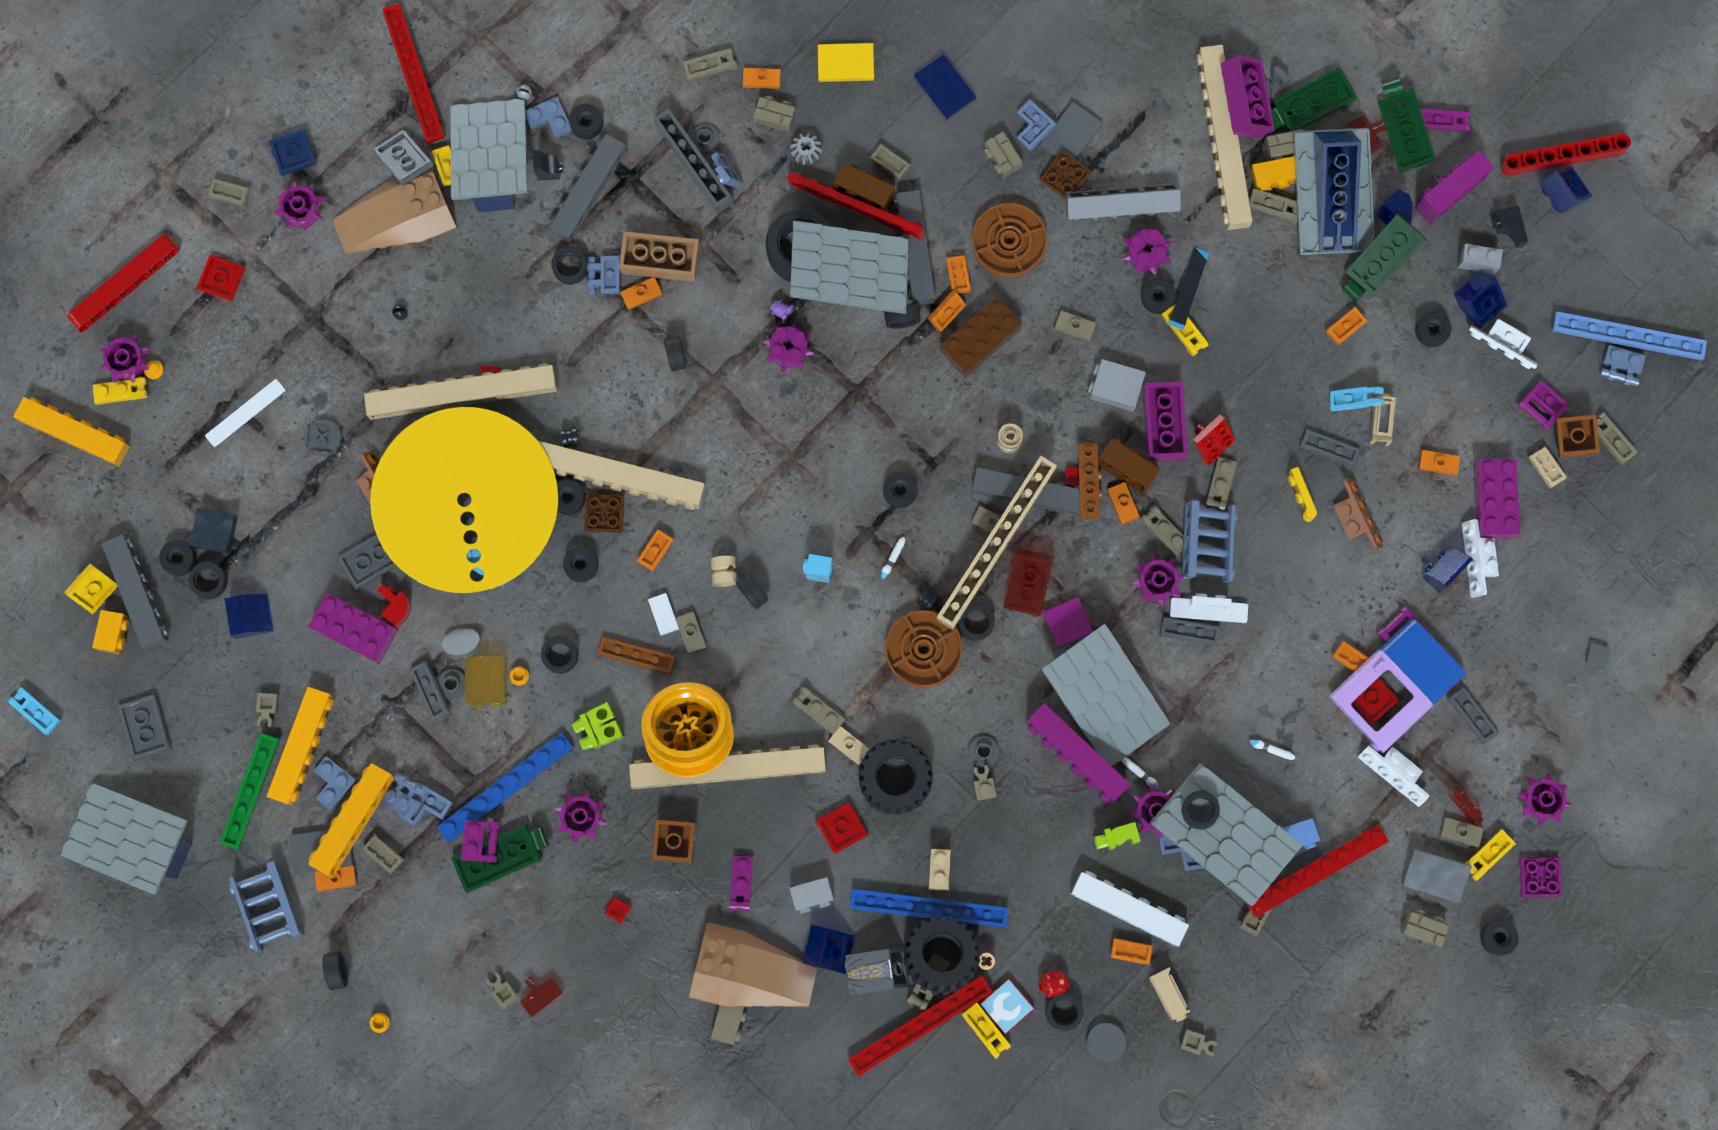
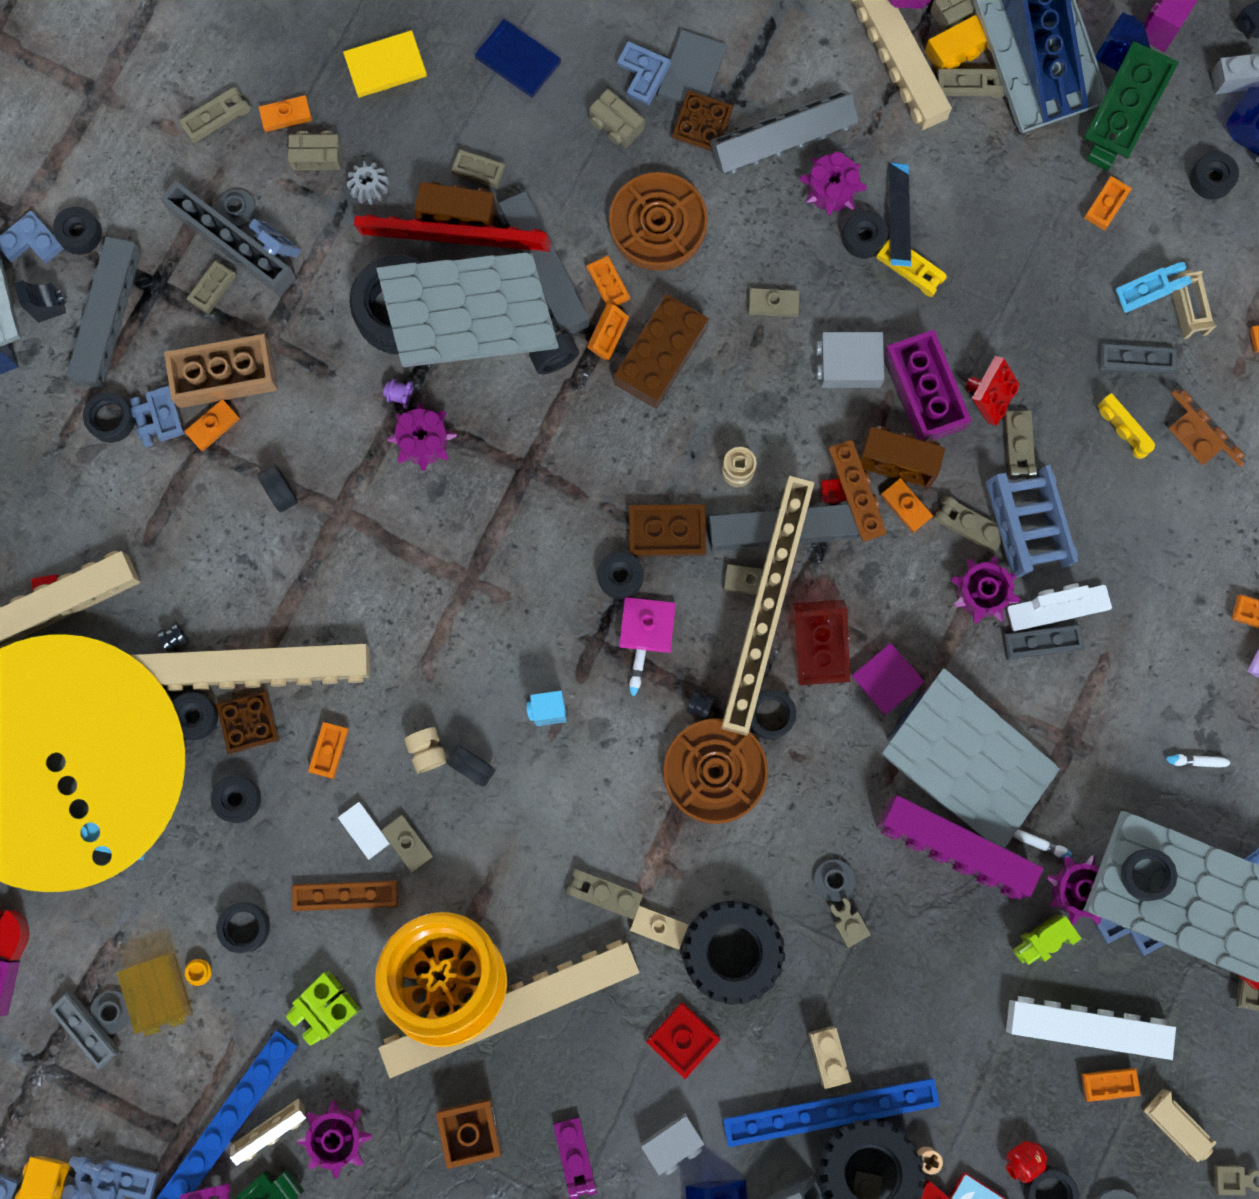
camera: 20 degrees left, 0 degrees up
tile [442,628,481,660] -> none
none -> dark tan plate [187,260,237,315]
none -> tan plate [230,1098,306,1166]
none -> dark pink plate [619,597,676,653]
none -> reddish brown plate [629,504,706,557]

